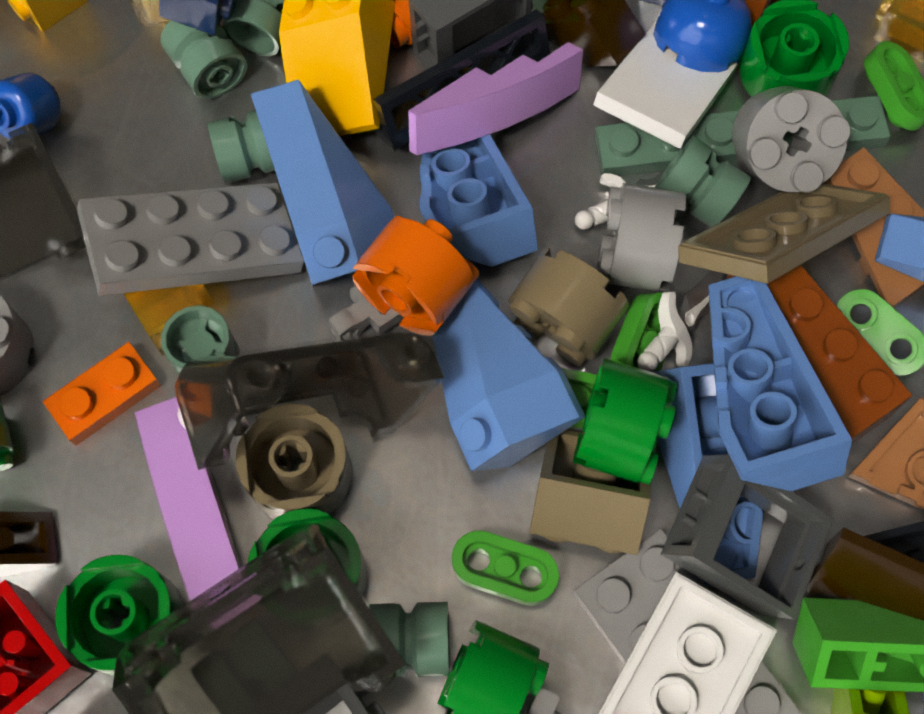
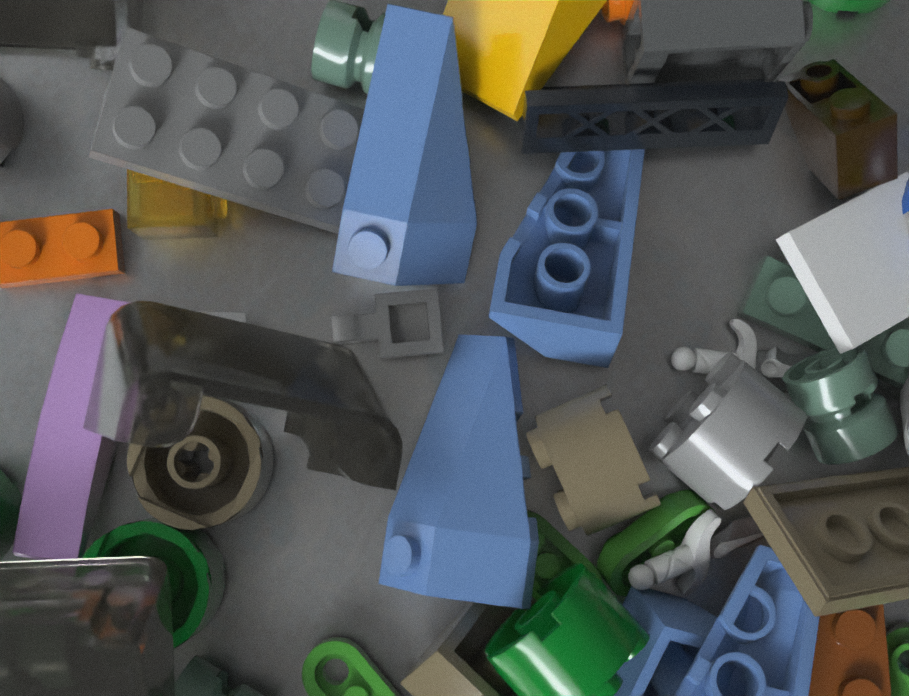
camera: 30 degrees right, 15 degrees up
sand green wheel [161,305,242,384] -> none
orange brick [352,216,479,336] -> none
lavender slope [408,42,583,155] -> none

